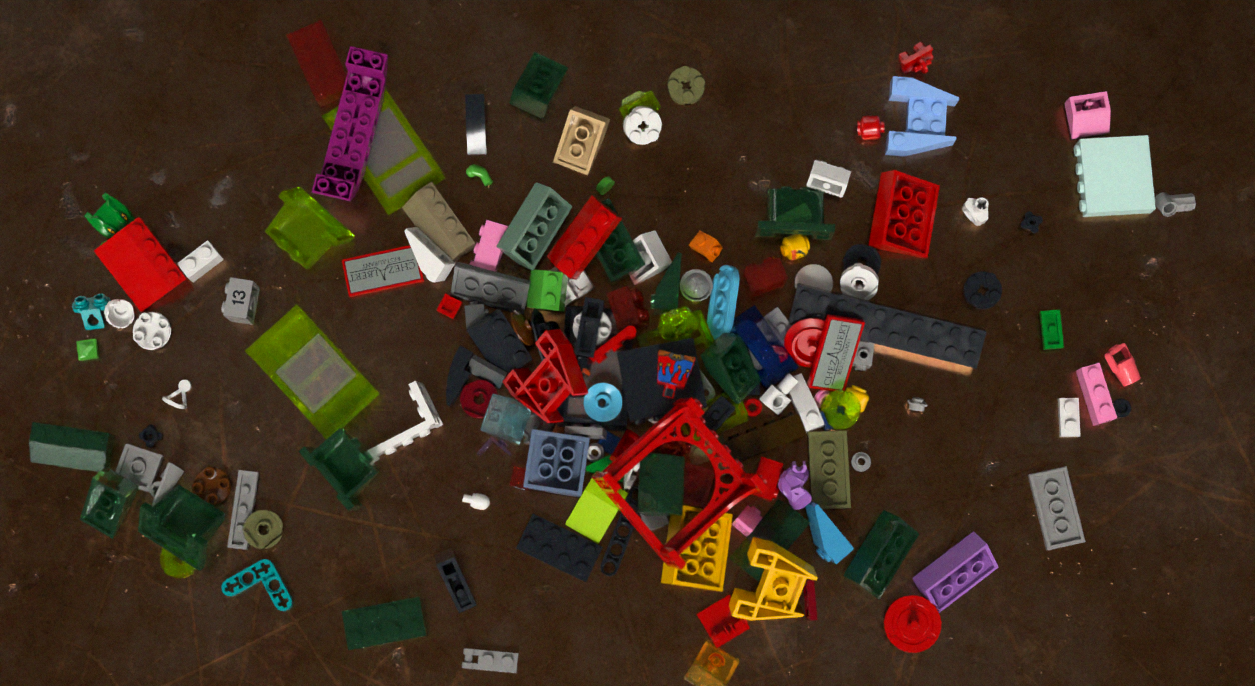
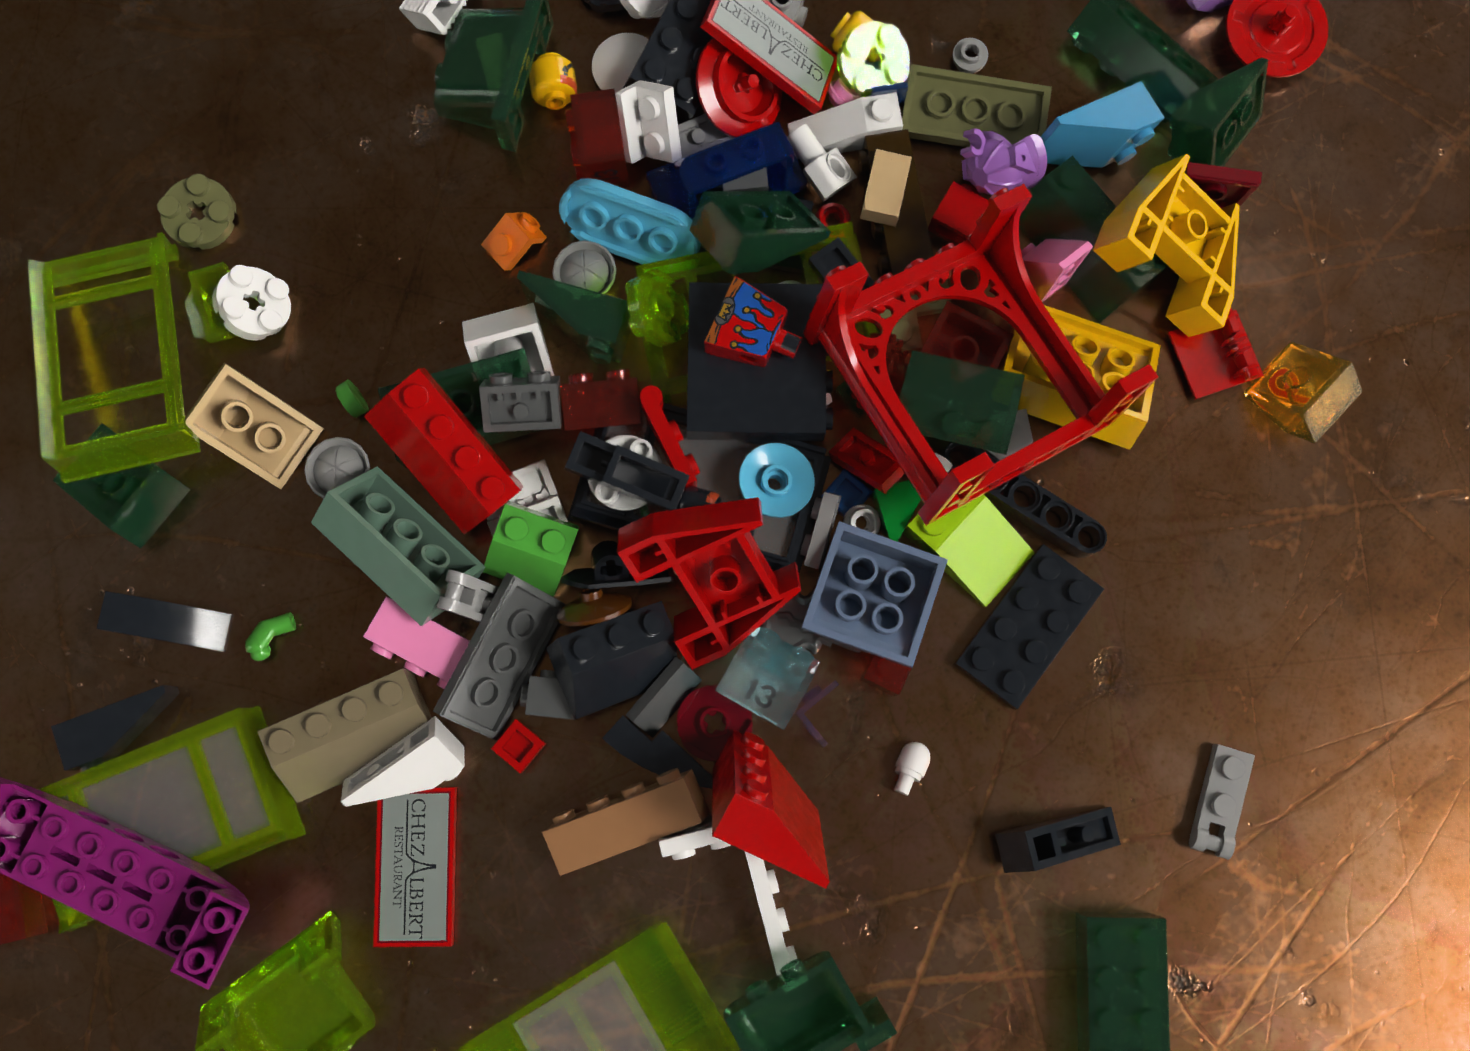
camera: 80 degrees left, 0 degrees up
none -> clear neon green piece [28,232,201,483]
none -> black slope [51,685,180,775]
none -> light grey hat [304,437,370,499]
none -> light grey plate [437,569,499,623]
none -> dark grey bracket [479,370,562,433]
none -> medium nougat brick [542,768,710,876]
none -> white bracket [616,80,682,164]
none -> red slope [712,730,830,889]
none -> tan slope [860,149,912,227]
none -> clear green slope [1168,58,1268,167]

